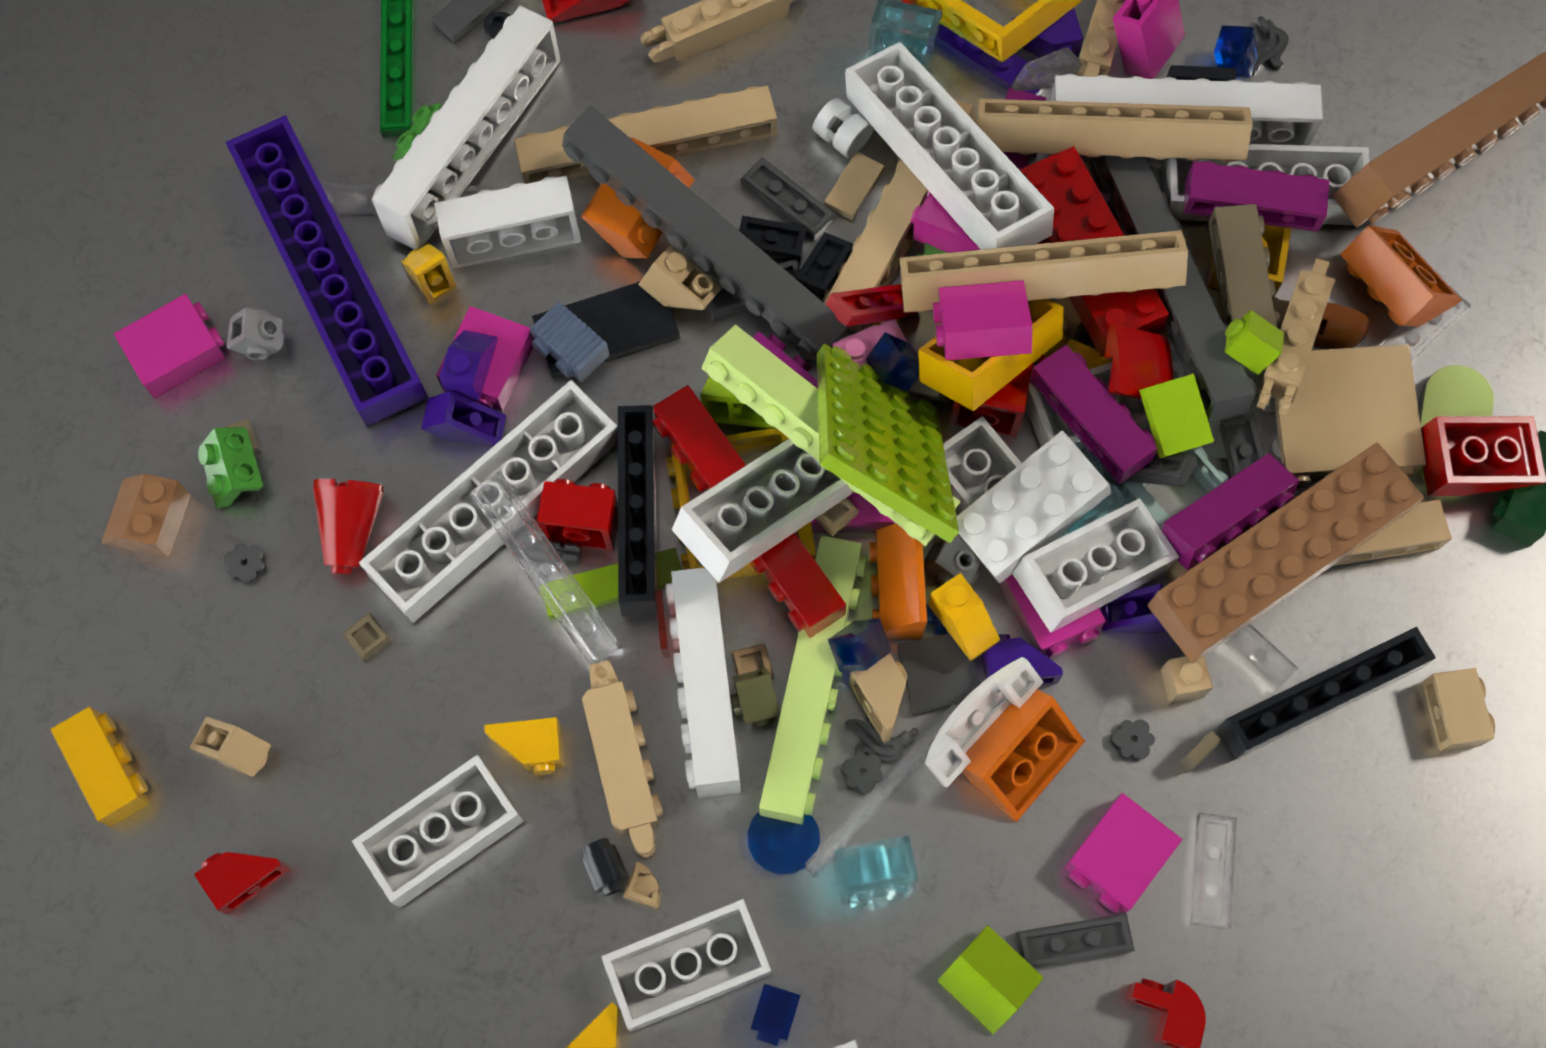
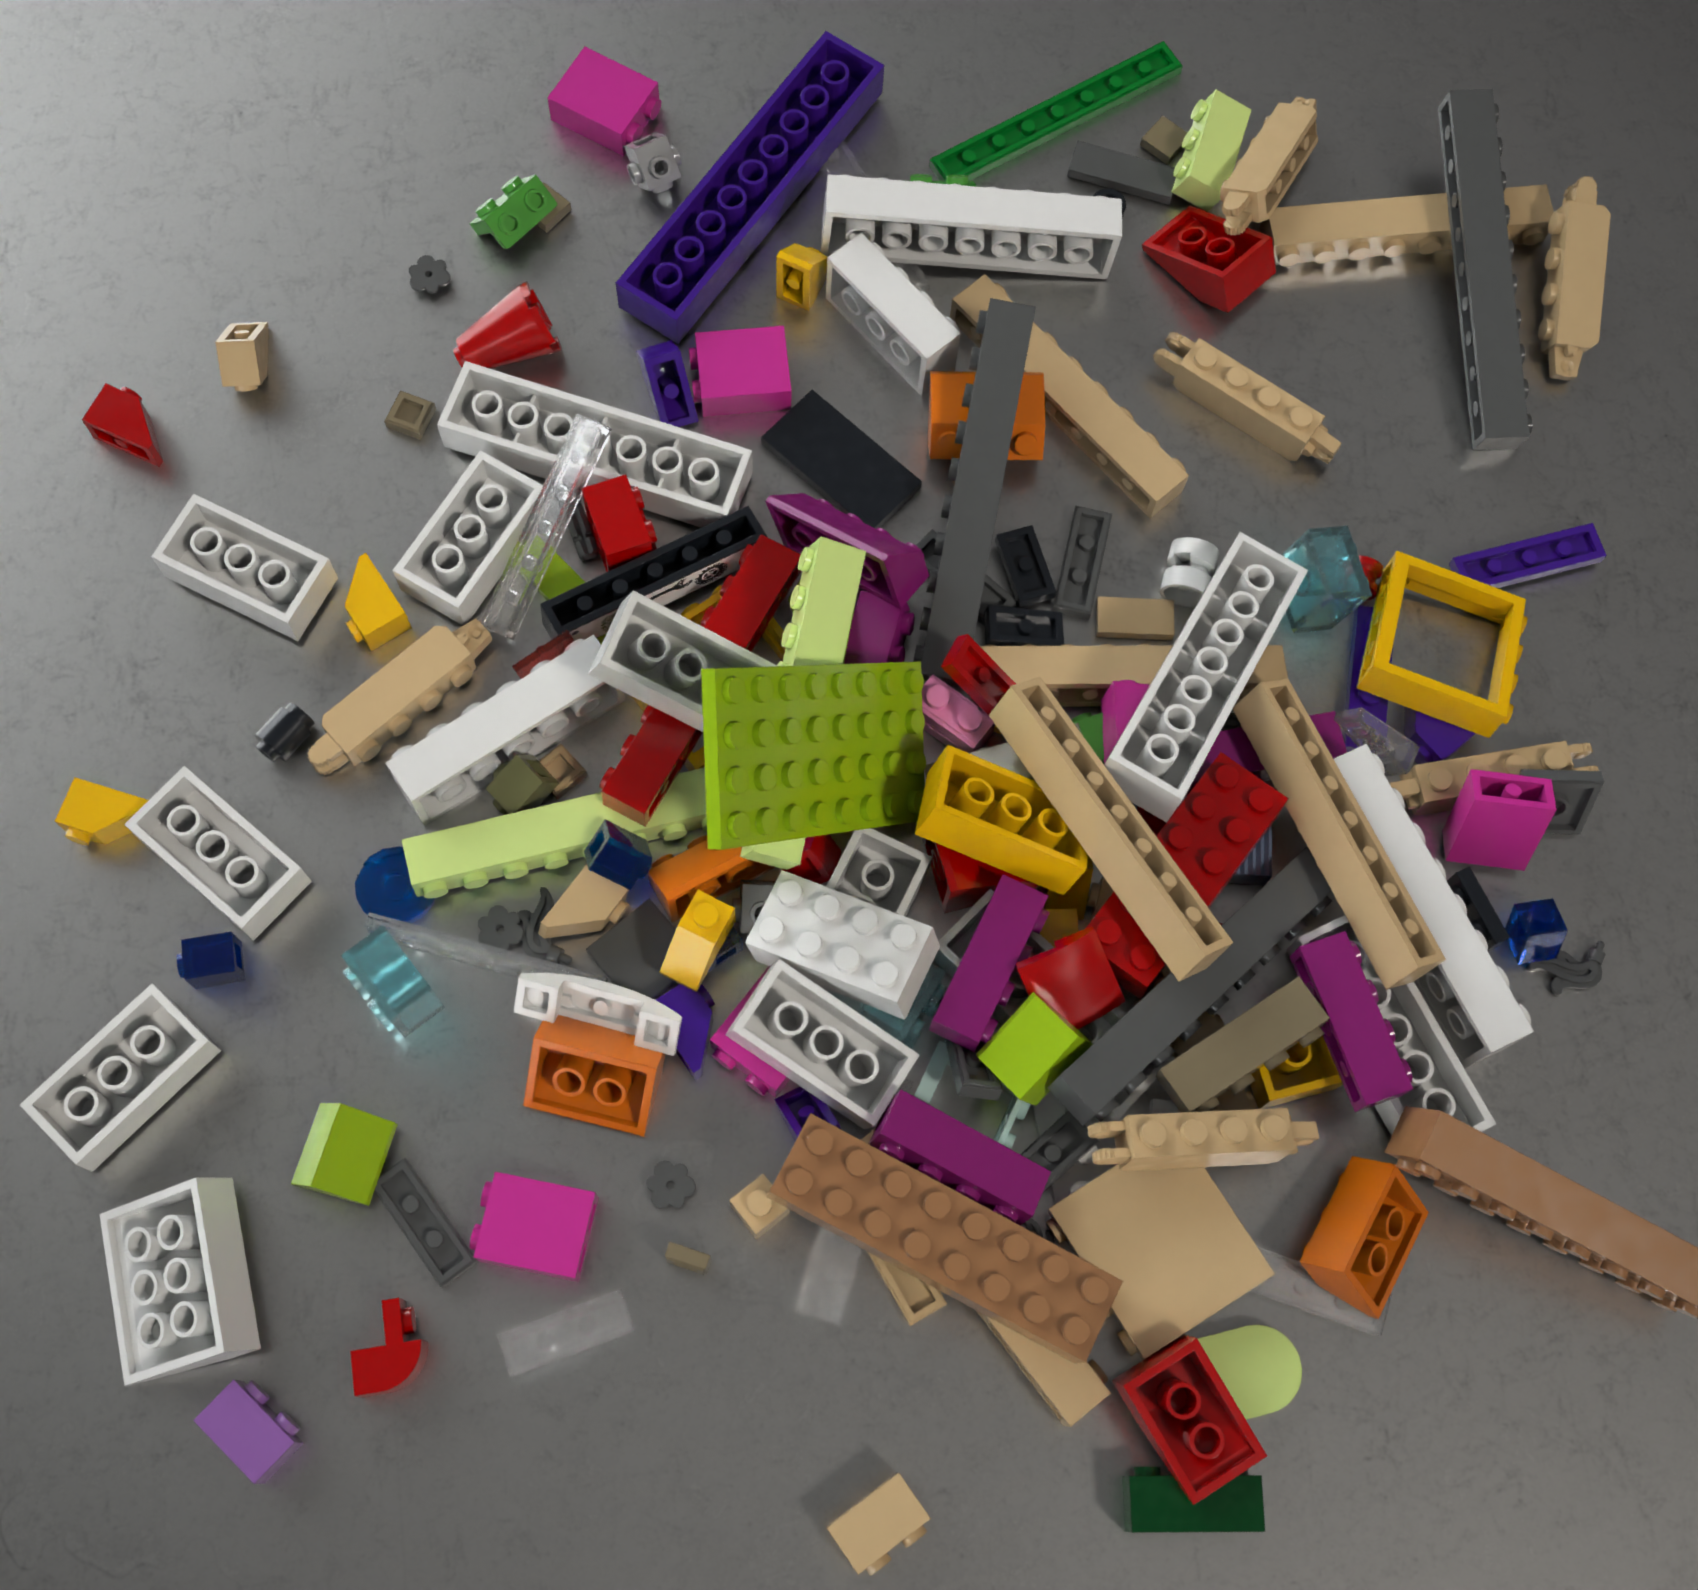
camera: 55 degrees right, 0 degrees up
yellow brick [50,706,150,827] -> none
medium nougat slope [101,474,191,558] -> none
dark purple slope [439,330,498,401] -> none
sand blue brick [530,302,609,382] -> none
tan tile [623,861,661,910] -> none
tan slope [638,244,722,310] -> none
brick [865,332,919,392] -> none
dark pink brick [932,280,1032,360] -> none
black brick [1218,626,1436,759] -> none
lime brick [1224,310,1284,375] -> none
dark orange brick [1313,302,1370,349] -> none
none -> white brick [392,450,550,625]
none -> magenta slope [765,493,930,609]
none -> tan tile [867,1252,947,1327]

